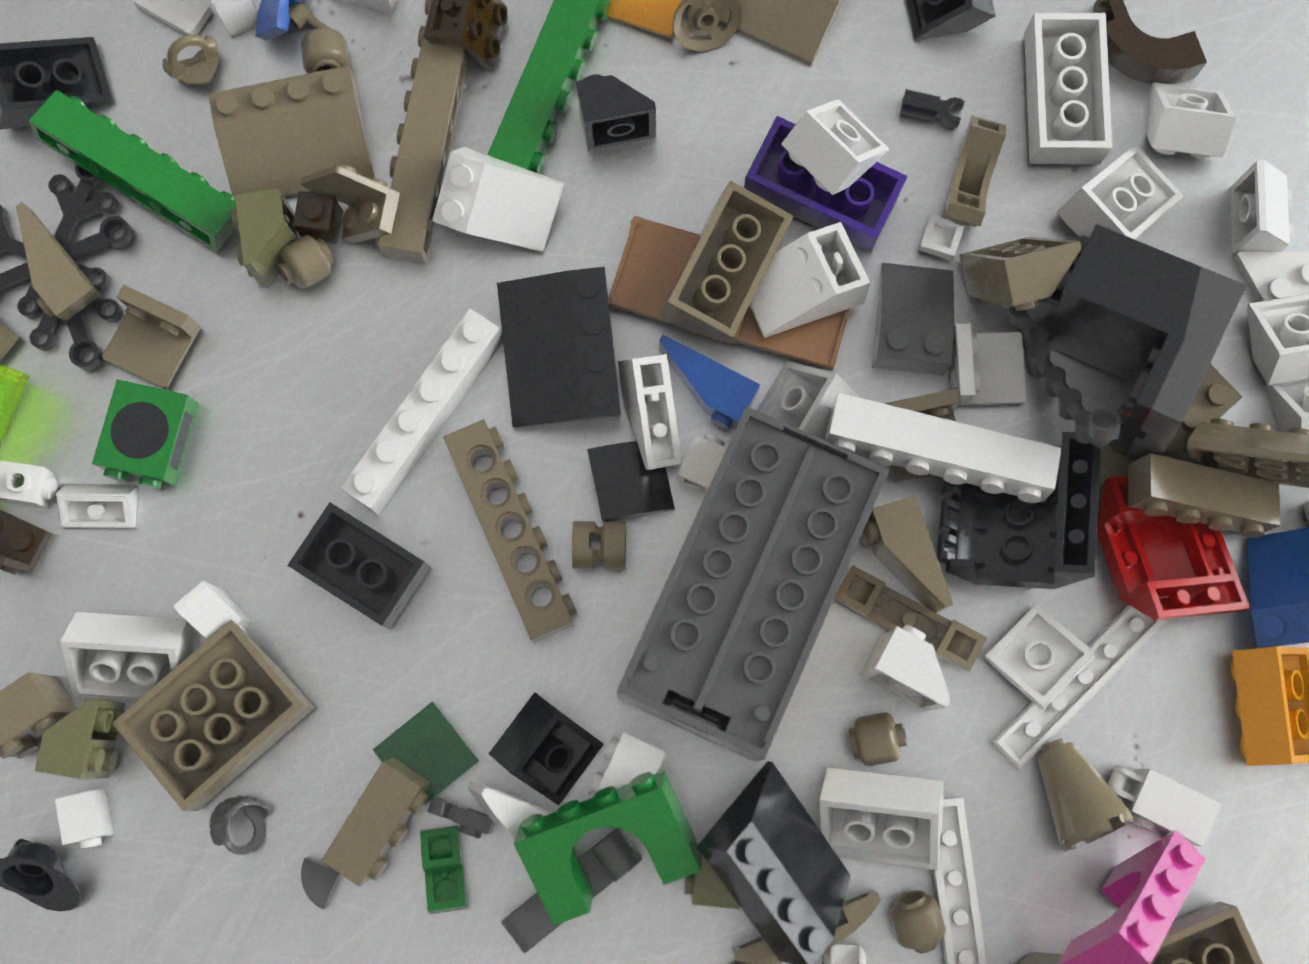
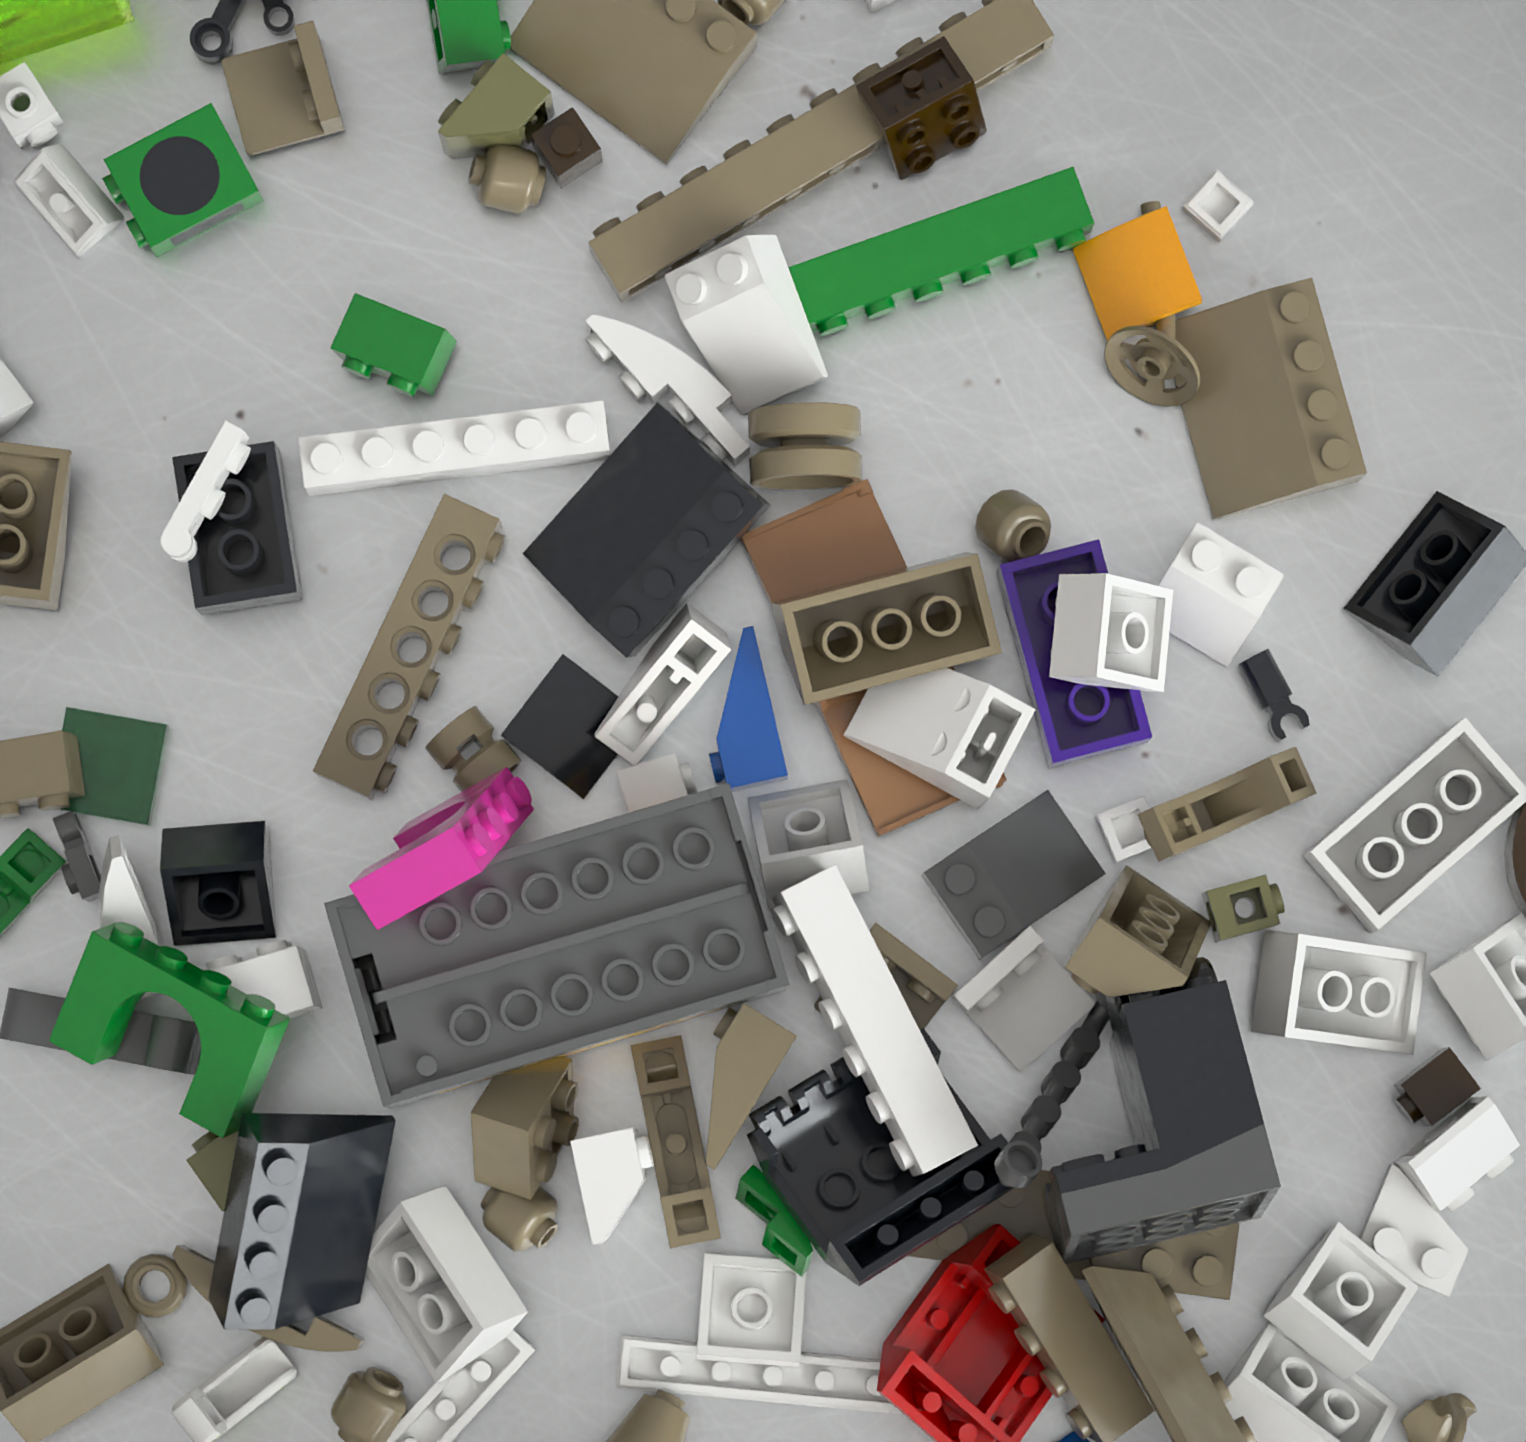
camera: 45 degrees right, 5 degrees up
white slope [173,581,252,640] -> none
dark tan bracket [300,164,400,244] -> none
black slope [576,74,656,151] -> none
none -> white plate [160,420,251,563]
none -> green brick [330,293,457,397]
none -> dark pink arch [349,766,534,930]
none -> dark tan slope [471,1056,579,1200]
none -> white slope [585,314,750,467]
none -> green slope [735,1165,813,1277]
none -> dark tan wheel [748,402,863,490]
none -> dark tan head [975,489,1051,562]
none -> white slope [1158,522,1285,668]
none -> olive brick [1202,874,1285,943]
none -> dark brown brick [1394,1047,1481,1126]

